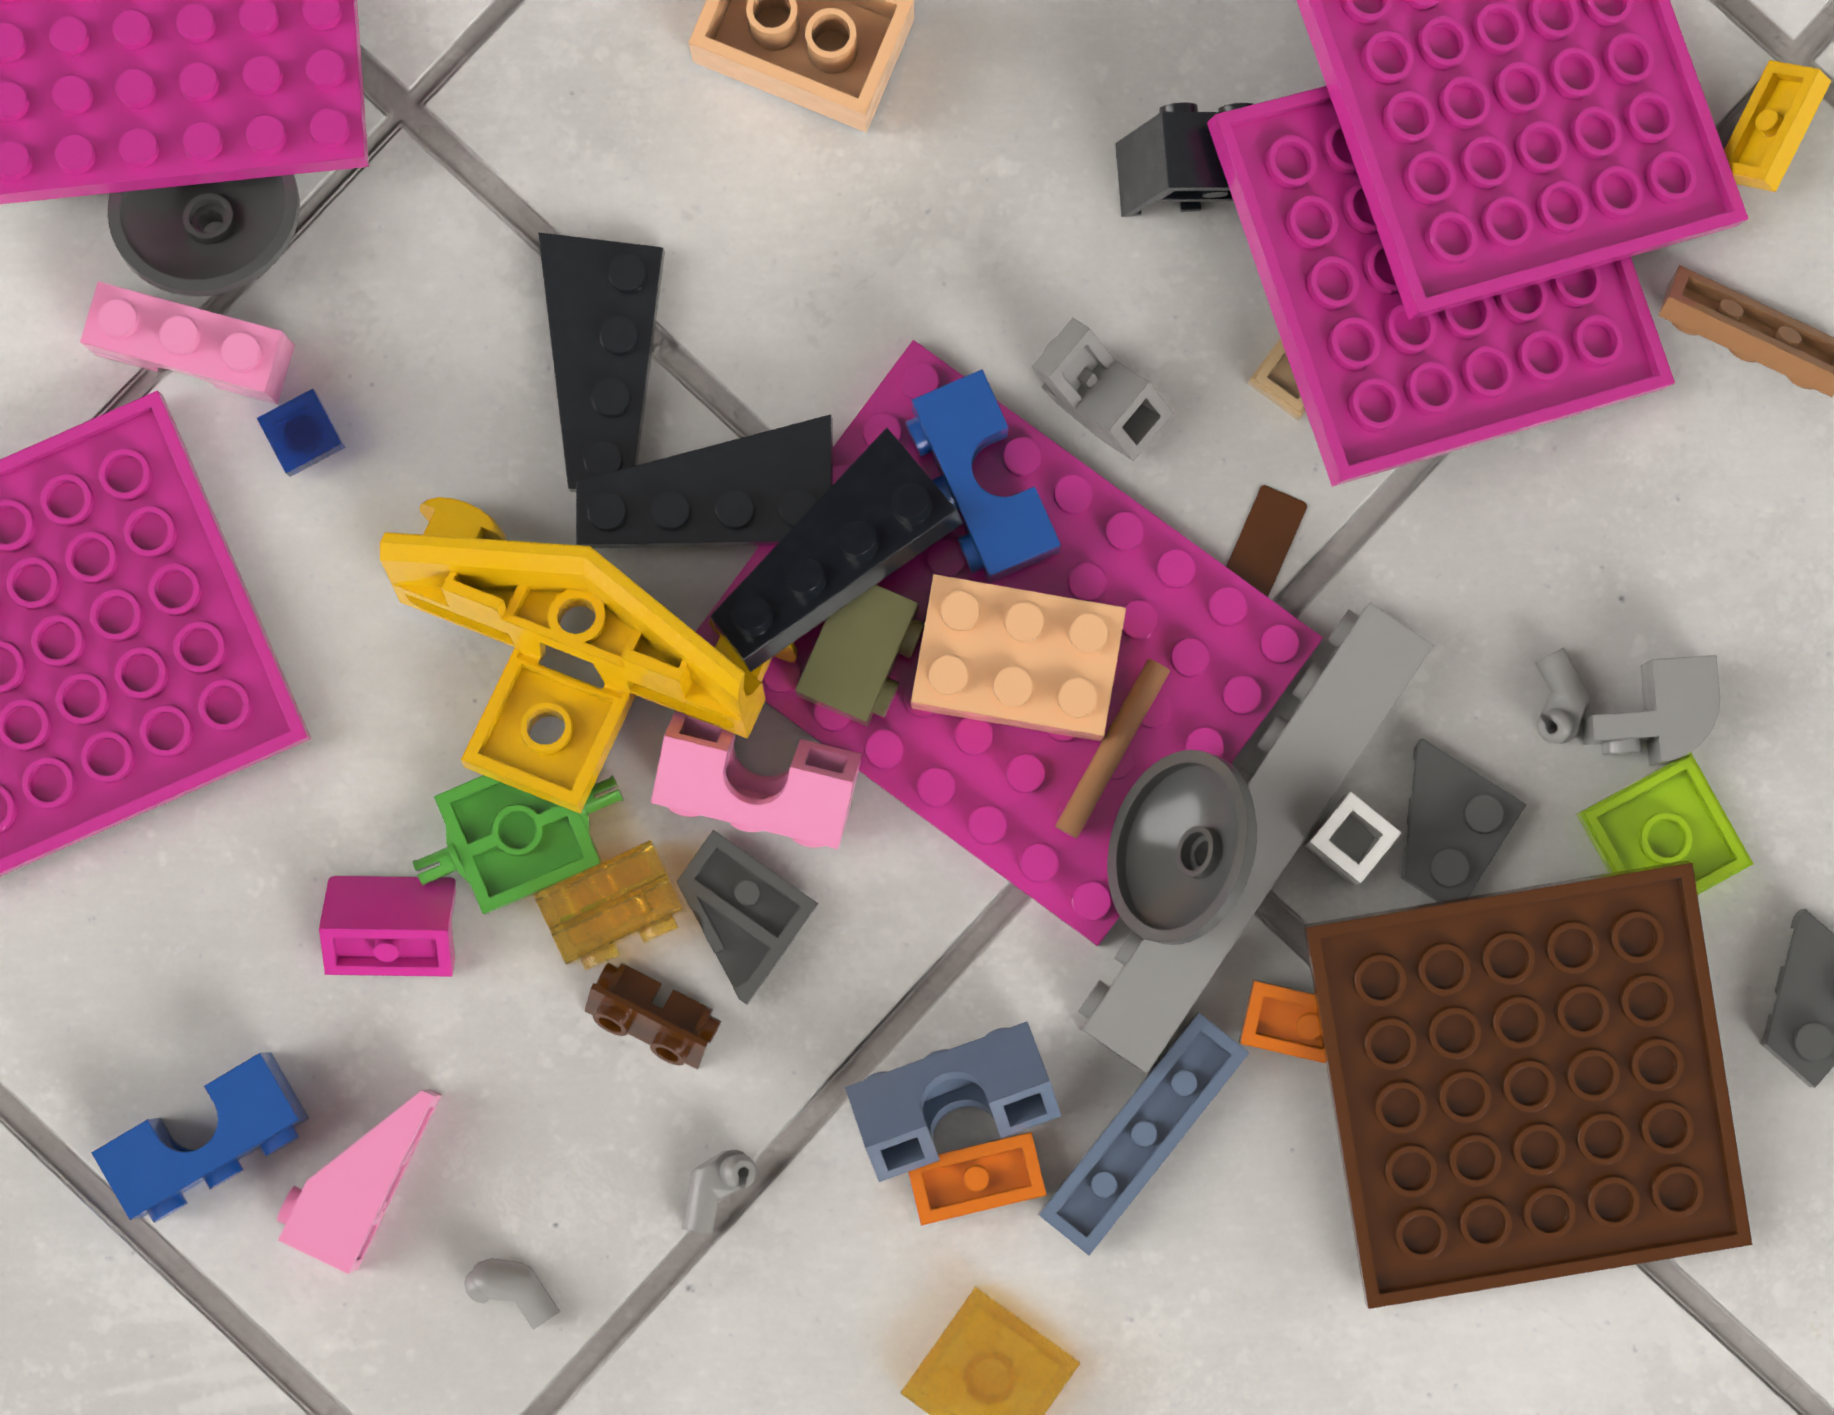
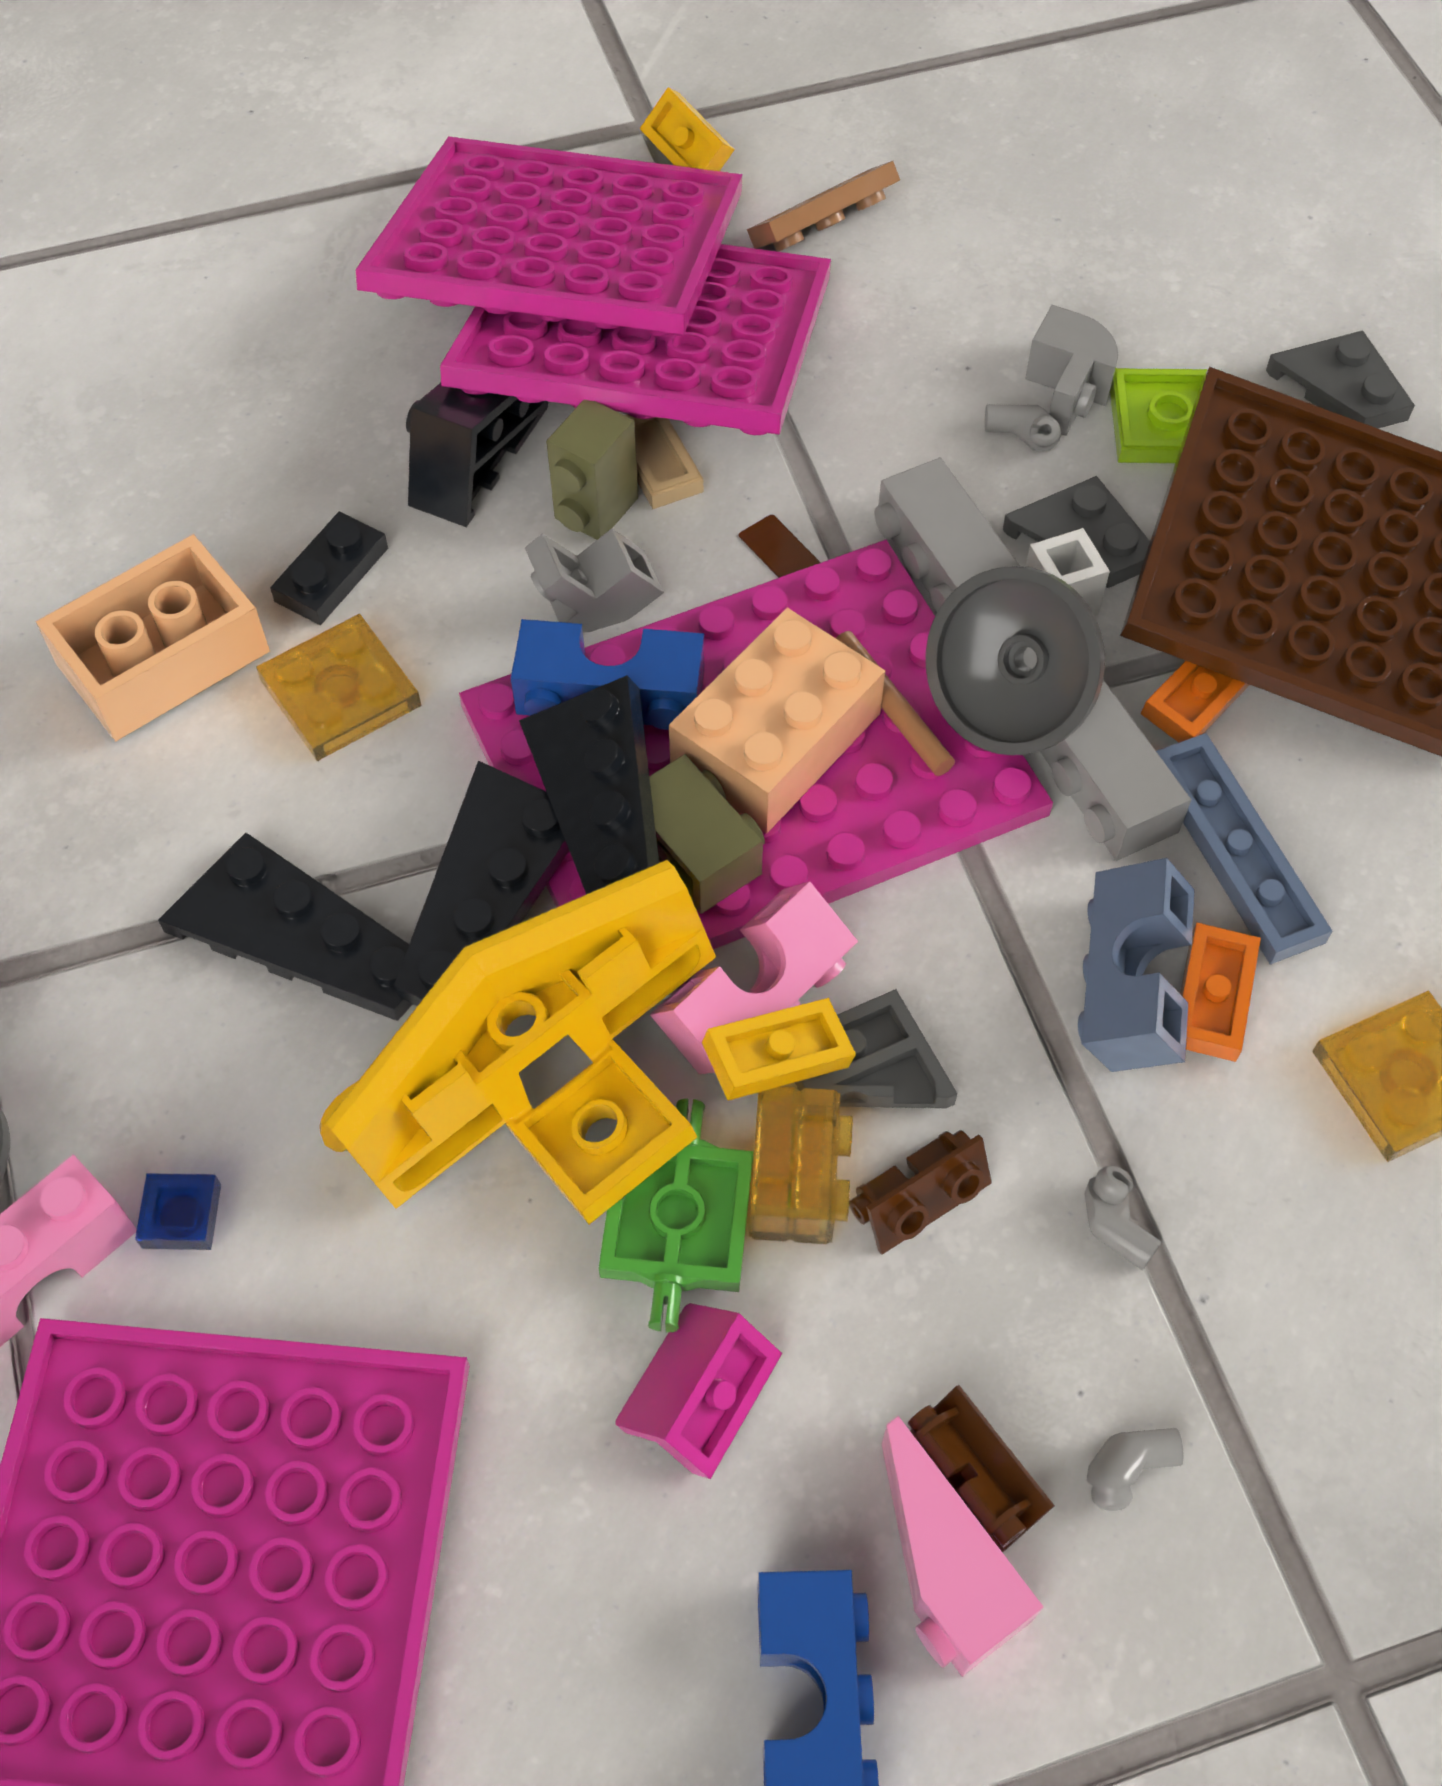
camera: 65 degrees left, 25 degrees down
none -> clear yellow plate [256,613,422,761]
none -> black plate [270,511,388,626]
none -> olive brick [546,400,638,540]
none -> yellow plate [702,998,856,1101]
none -> reddish brown hinge [907,1385,1055,1552]

